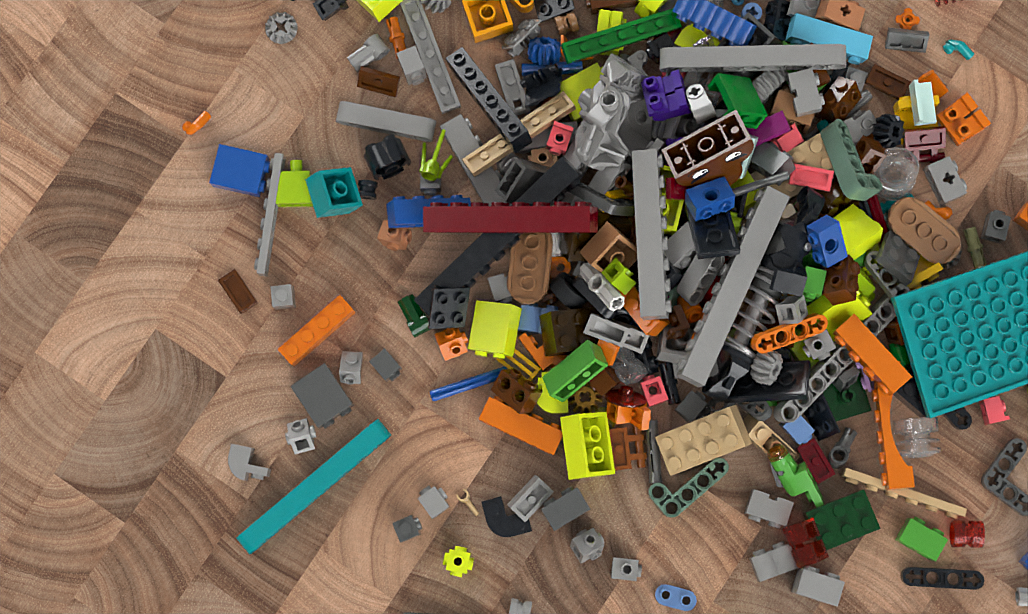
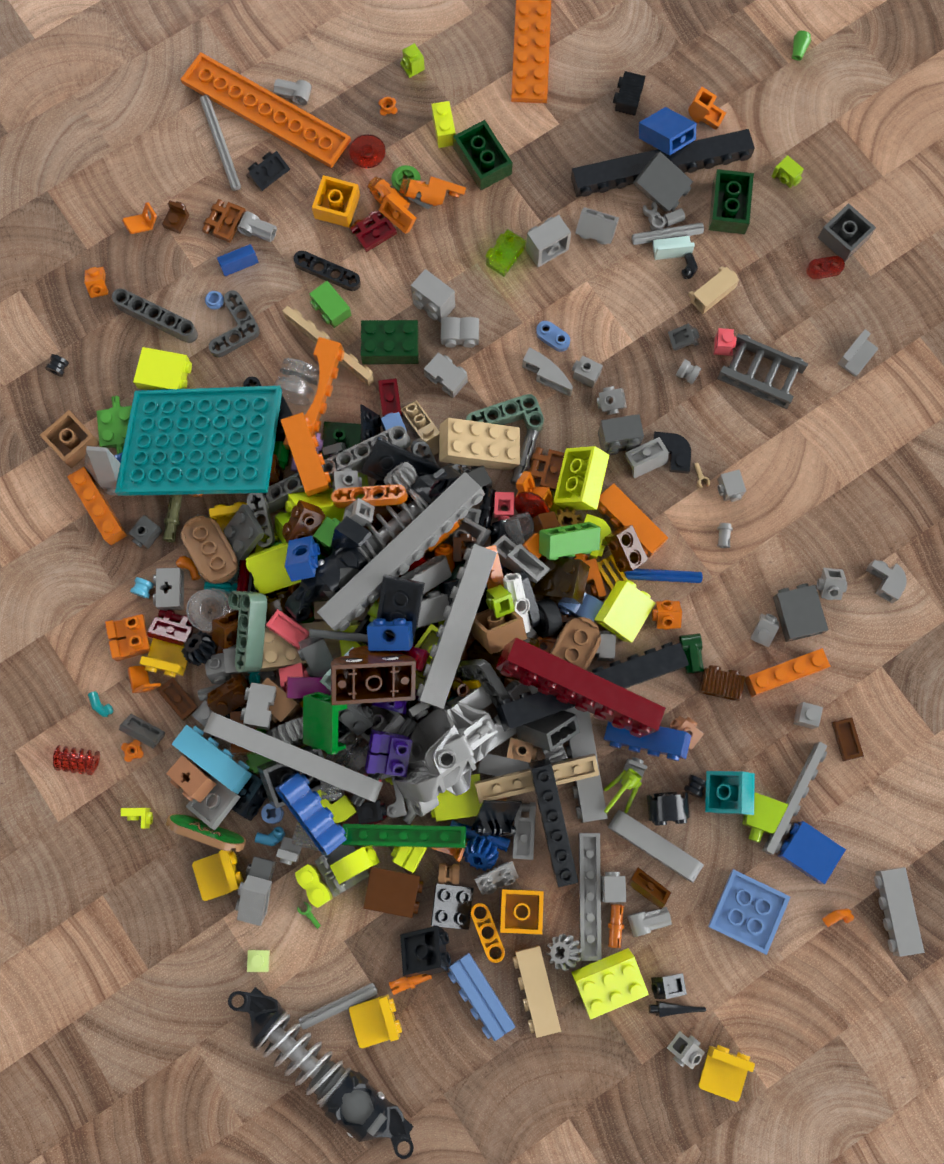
camera: 165 degrees left, 5 degrees down
teal beam [236,419,392,555] -> none
light grey gear [265,12,297,44] -> none
dark grey brick [369,348,402,382] -> none
dark grey brick [392,515,423,543] -> none
black hinge [427,285,470,329] -> none
neon yellow brick [443,546,474,577] -> none
coral brick [545,121,574,156] -> none
light grey piece [685,84,717,124] -> none
bright green plate [768,444,824,508] -> none
clear red piece [783,517,829,568] -> none
dark grey pin [827,427,858,469] -> none
light aqua panel [909,79,937,126] -> none
clear red wheel [949,520,985,548] -> none
coral brick [979,395,1010,425] -> none
none -> medium azure wheel [130,577,154,599]
none -> light grey slope [522,347,573,396]
none -> reddish brown brick [699,665,745,701]
none -> medium blue plate [708,869,790,955]
none -> light grey pin [717,523,733,548]
none -> light grey brick [874,867,925,957]

